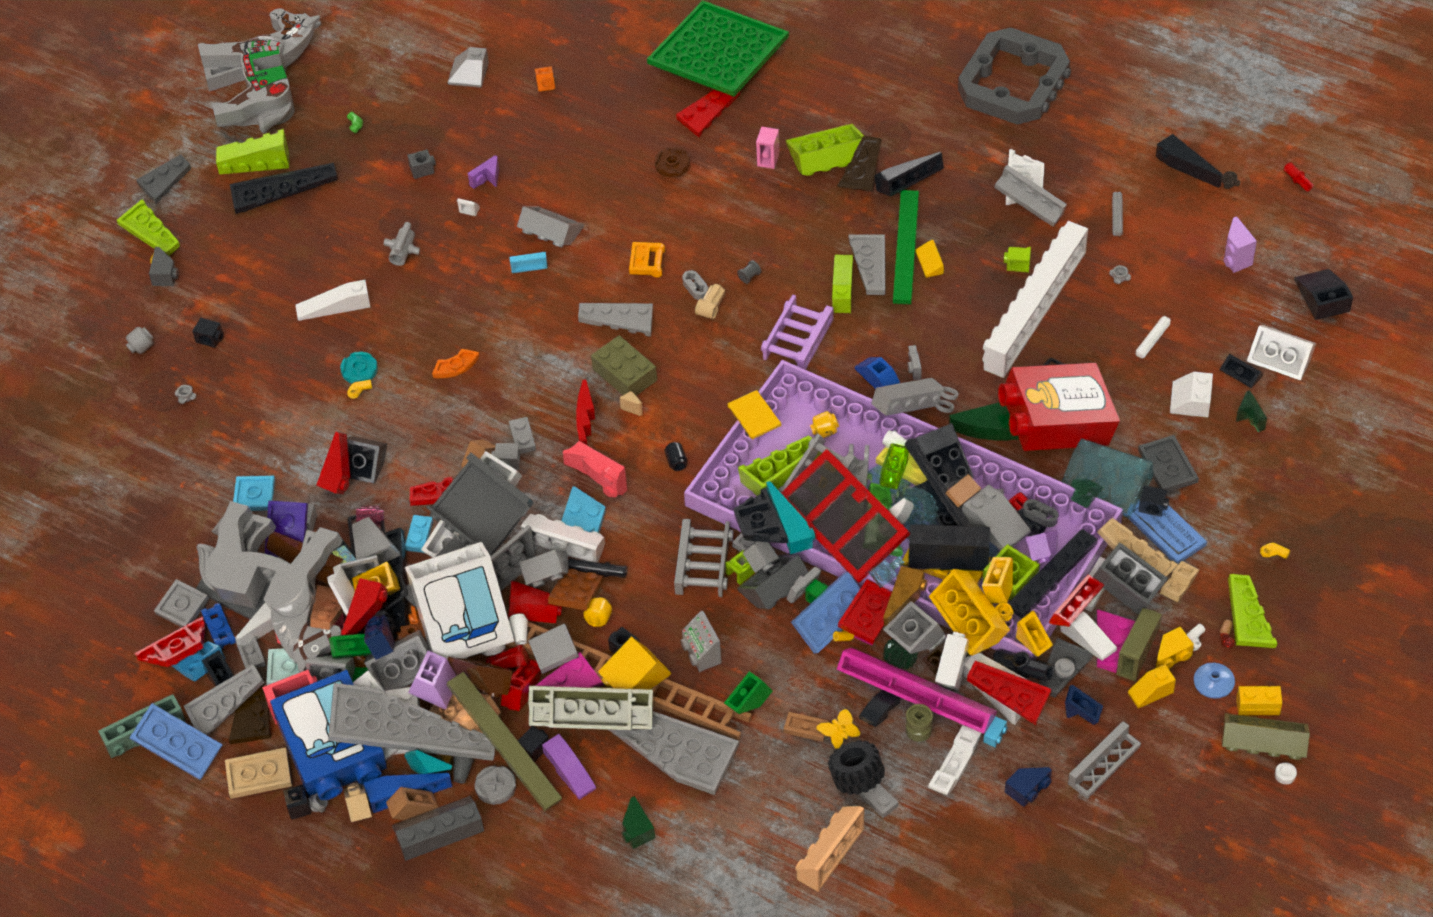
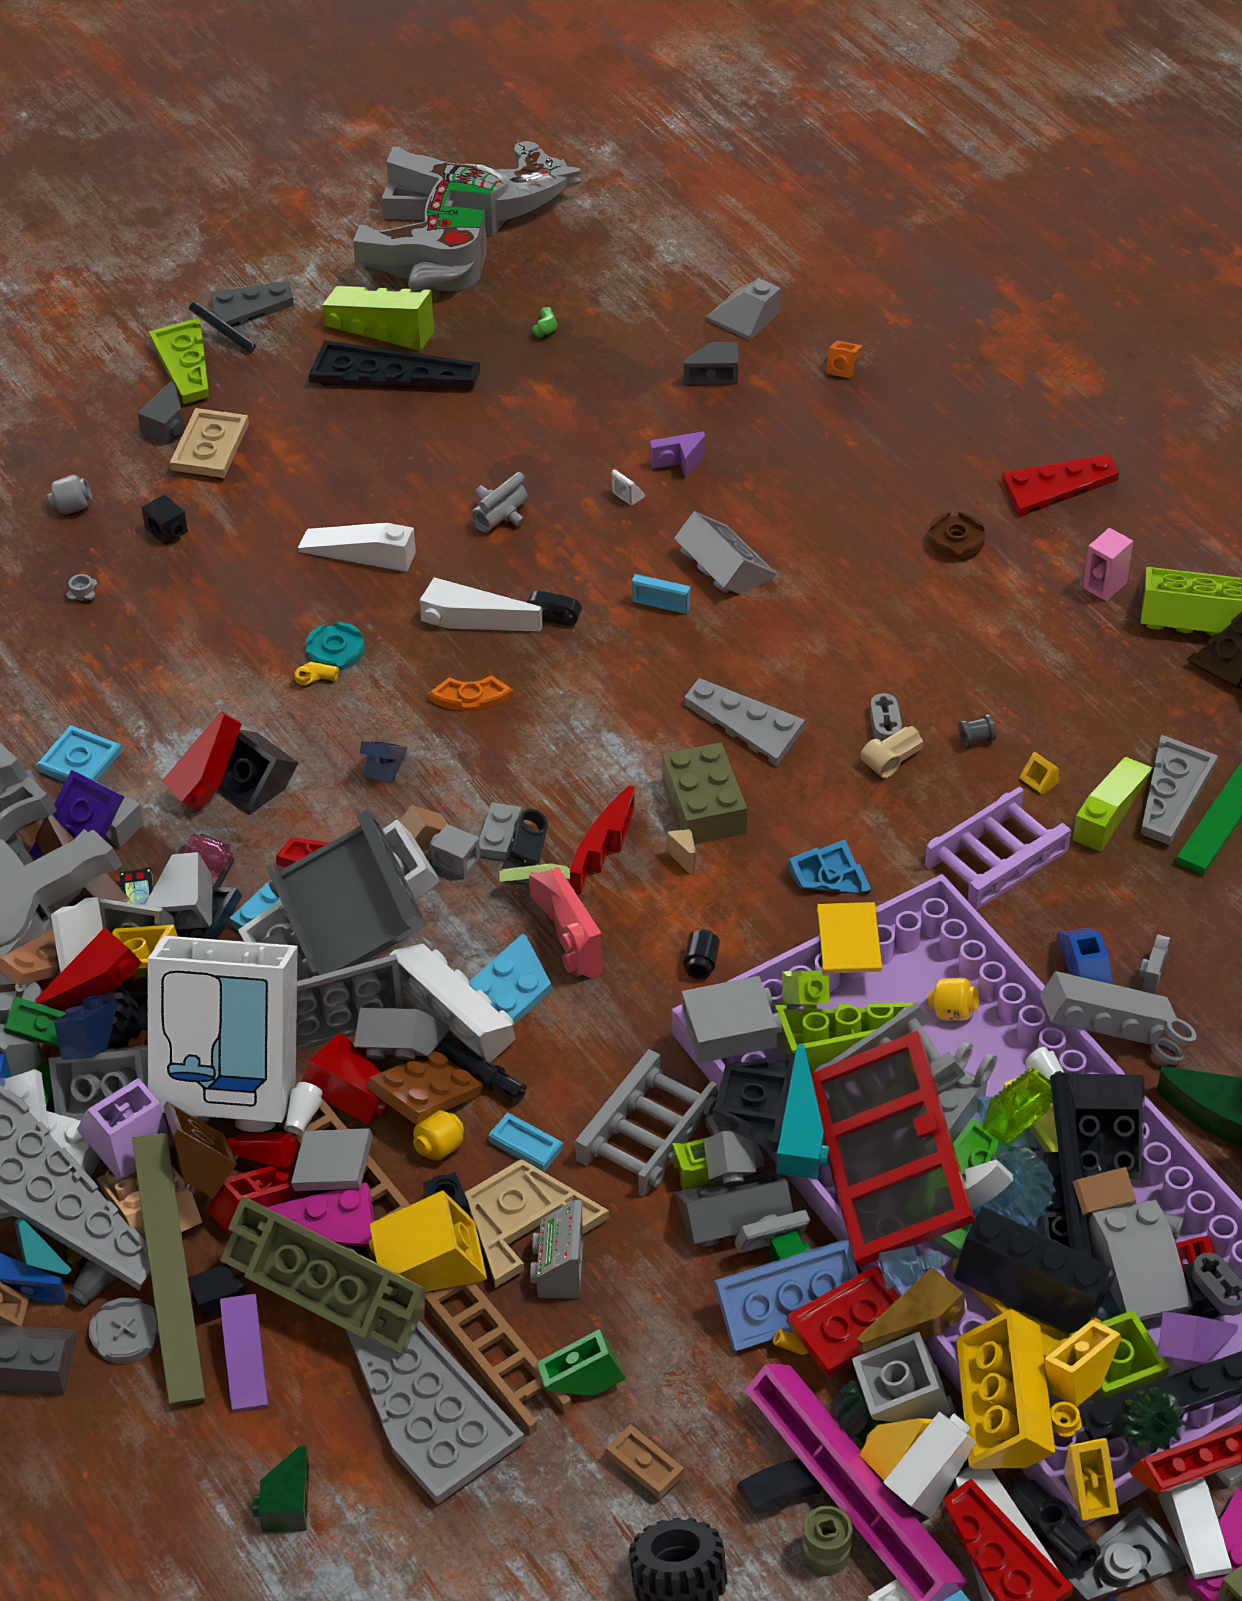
camera: 25 degrees right, 5 degrees down
dark grey brick [407,149,436,179] -> none
light orange plate [629,242,665,277] -> none
green plate [647,0,789,97] -> none
yellow piece [816,709,860,749] -> none
none -> tan plate [170,408,249,478]
none -> black bar [189,301,256,353]
none -> dark blue slope [360,741,407,782]
none -> white slope [420,577,542,632]
none -> tan wing [465,1159,609,1288]
none -> medium azure tile [488,1112,563,1172]
none -> yellowish green tile [499,864,570,885]
none -> black piece [507,809,548,867]
none -> black beam [526,591,582,625]
none -> light grey brick [682,976,781,1063]
none -> dark grey slope [684,342,738,384]
none -> lime window [782,970,830,1004]
none -> dark azure slope [787,839,871,893]
none -> yellow slope [859,1418,933,1481]
none -> yellow slope [1019,752,1060,794]
none -> clear green gear [1120,1388,1187,1453]

